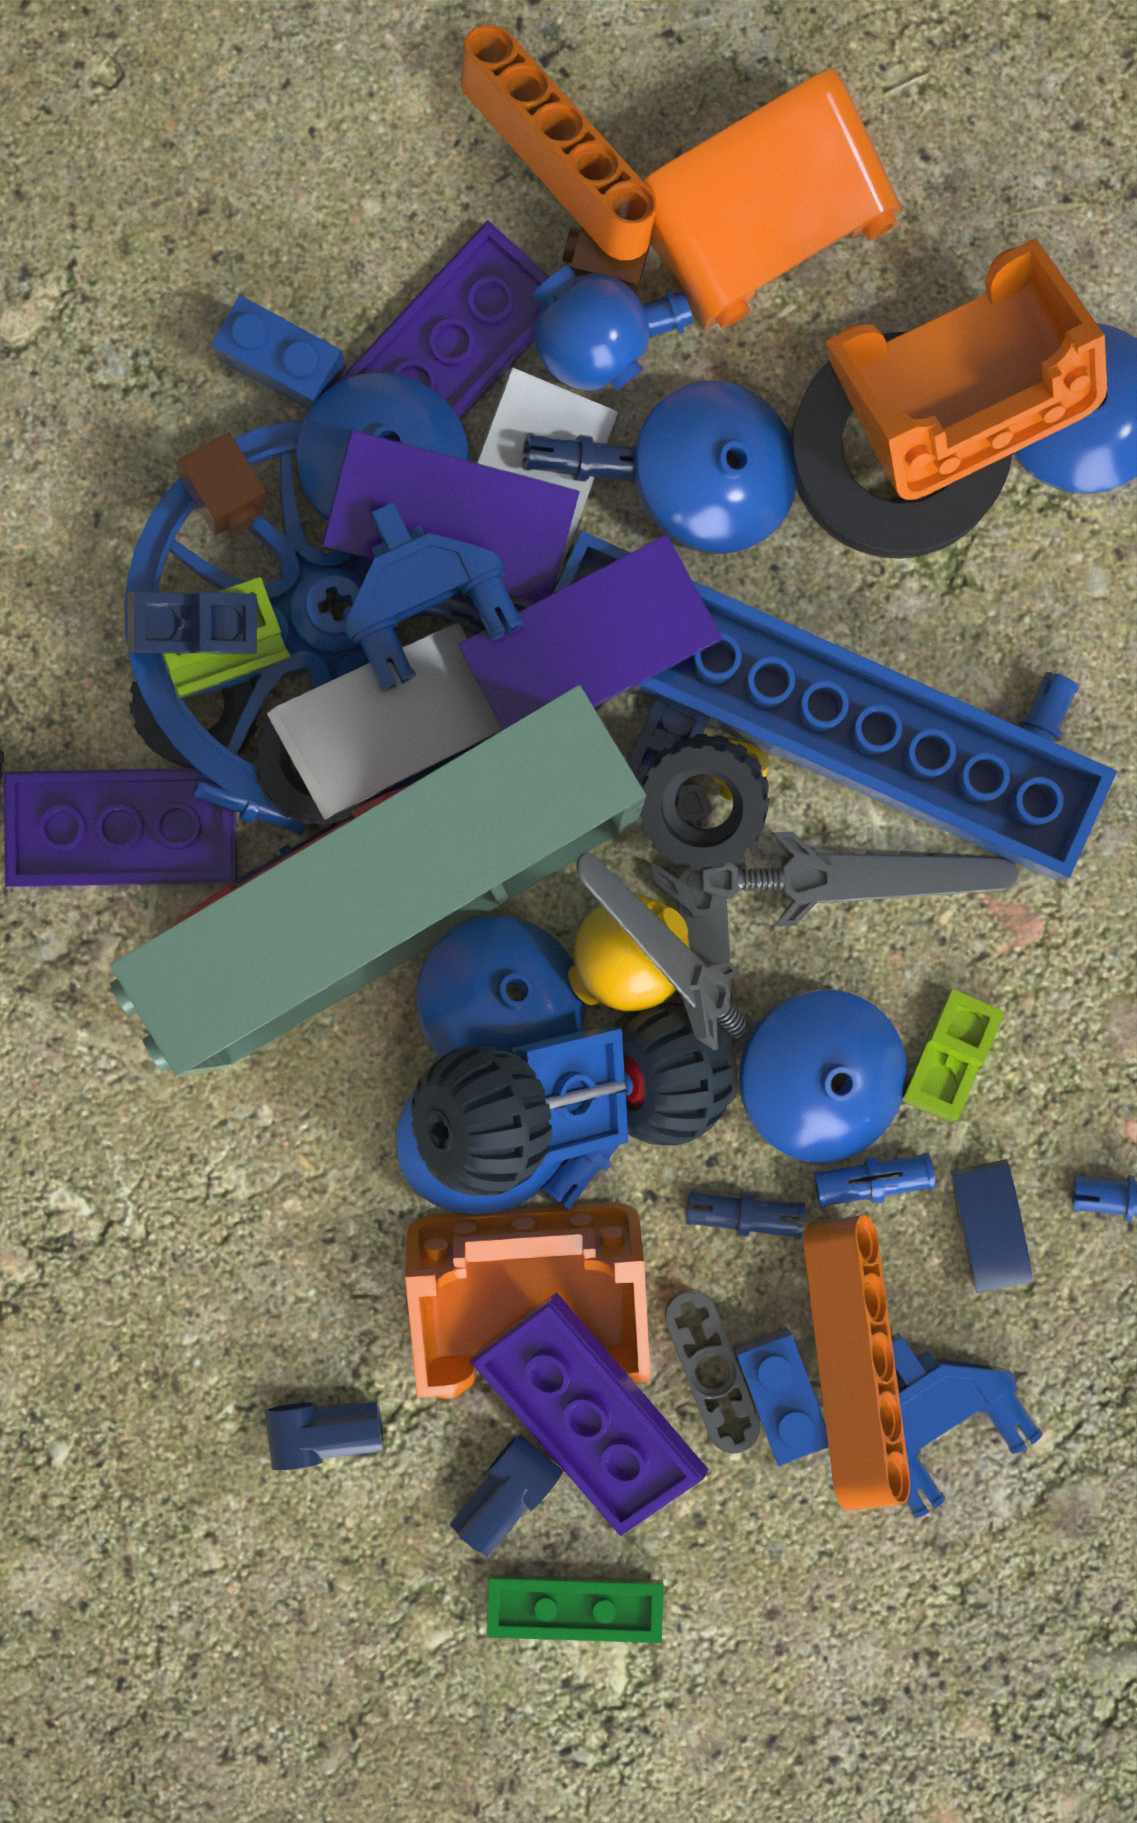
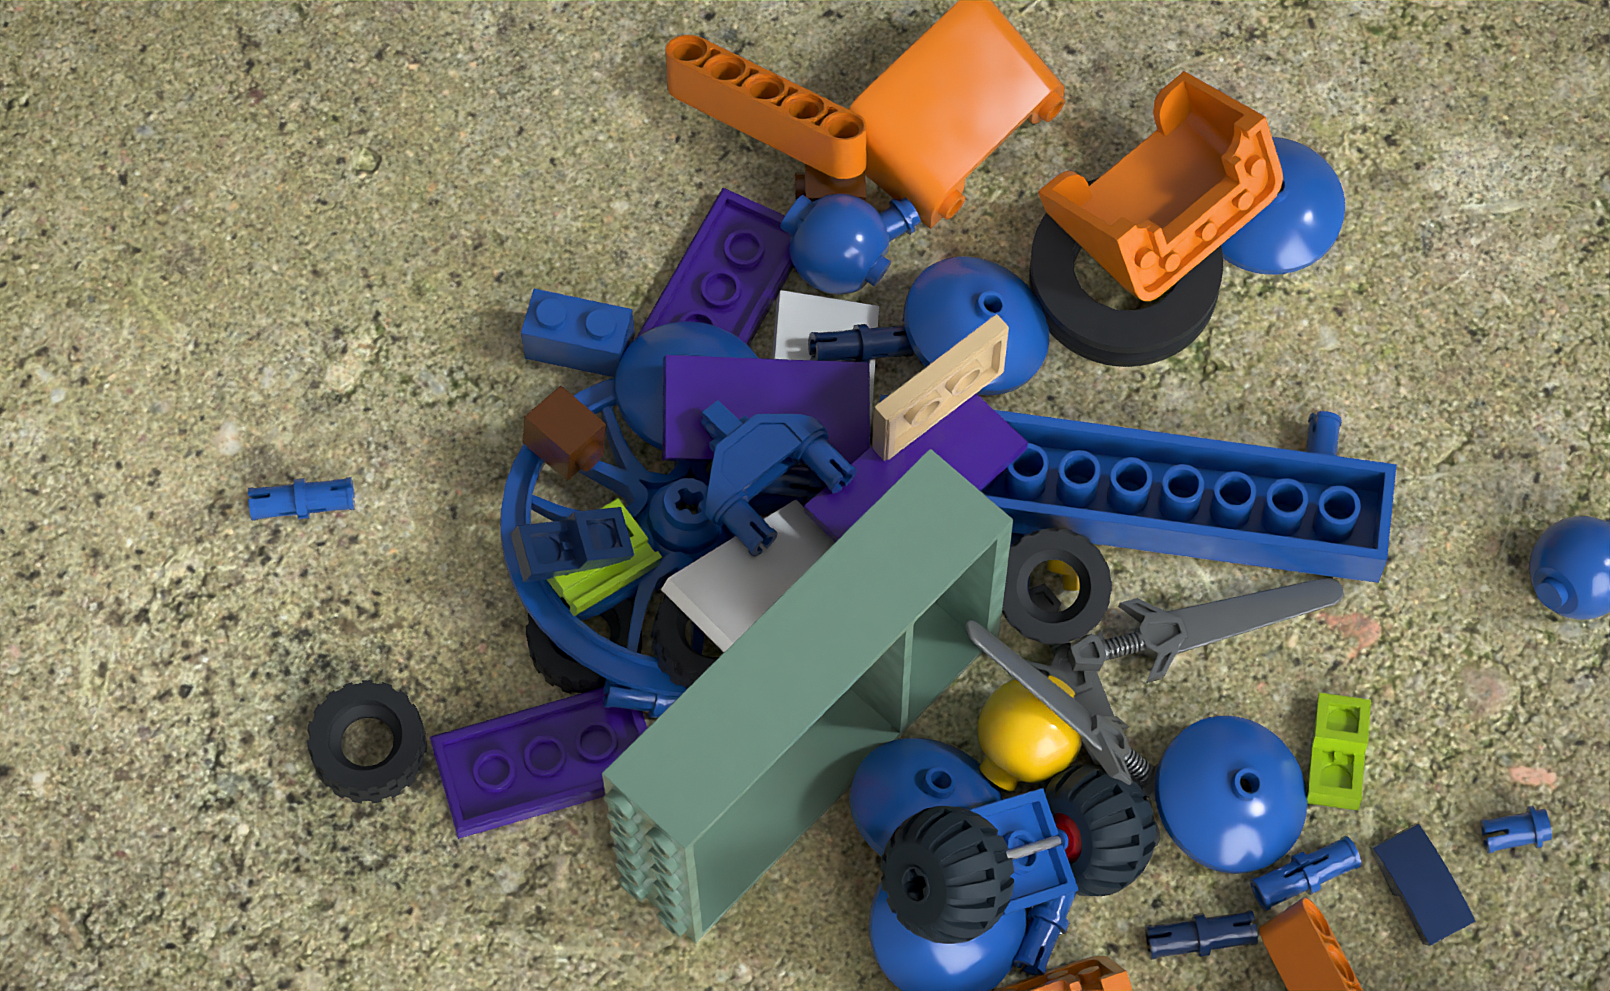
camera: 15 degrees left, 20 degrees down
none -> tan tile [872,314,1009,461]

